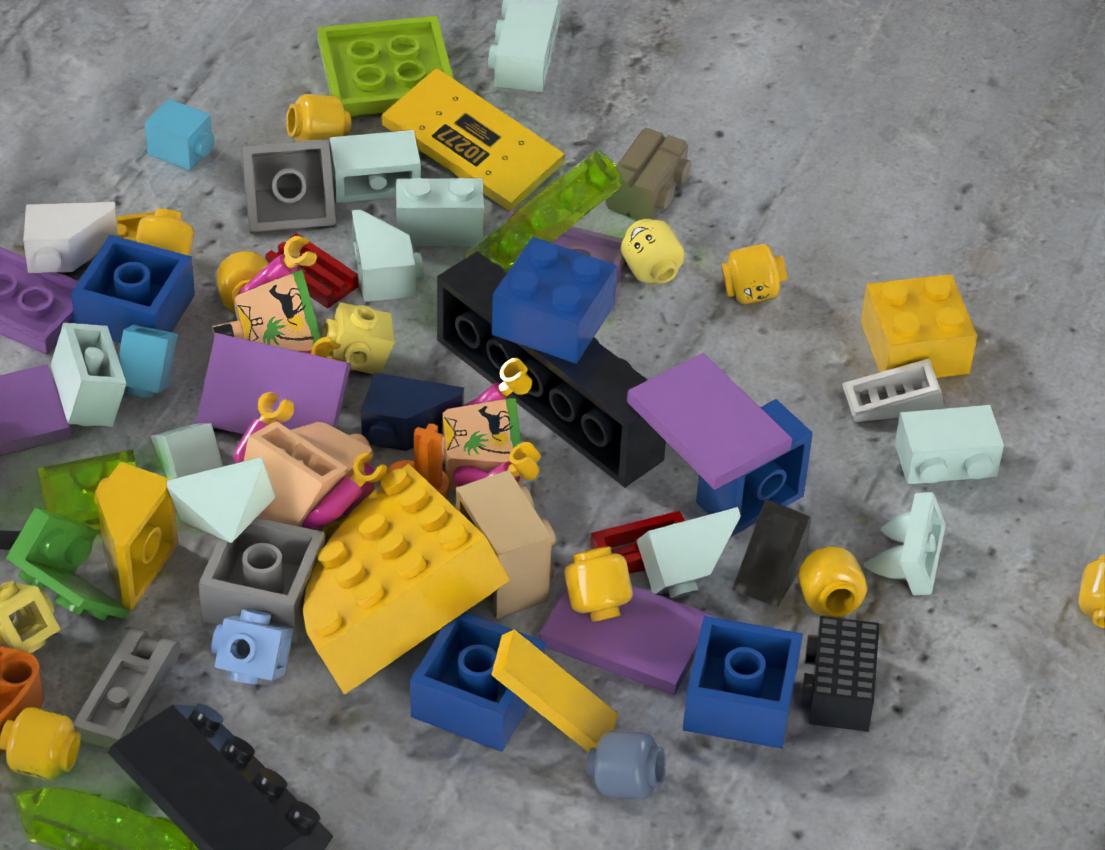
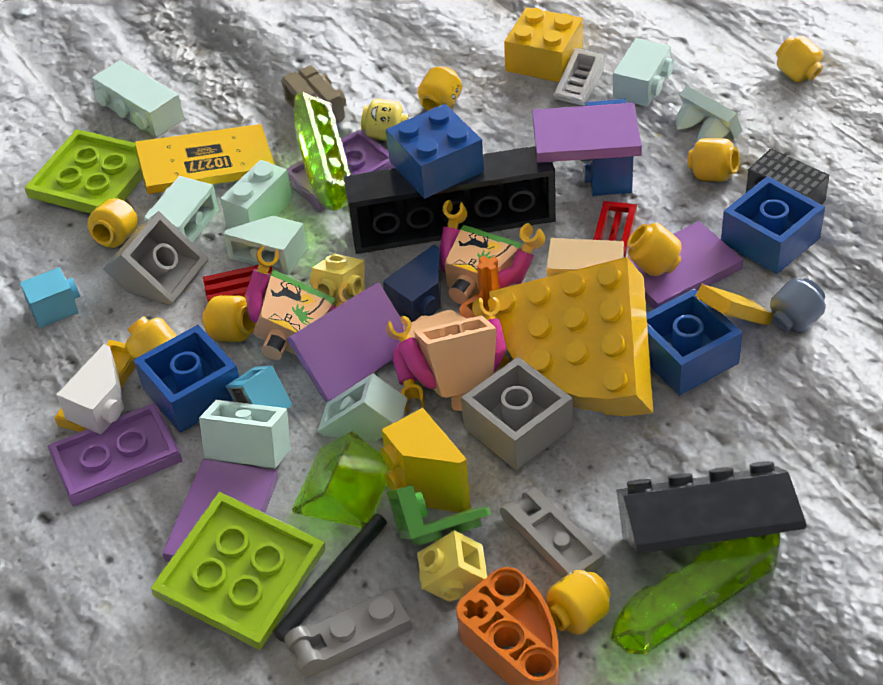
camera: 50 degrees left, 0 degrees up
light aqua slope [167,457,275,543] -> none
light blue brick [211,609,294,684] -> none
light aqua slope [637,507,741,599] -> none
clear smoke slope [732,499,812,607] -> none

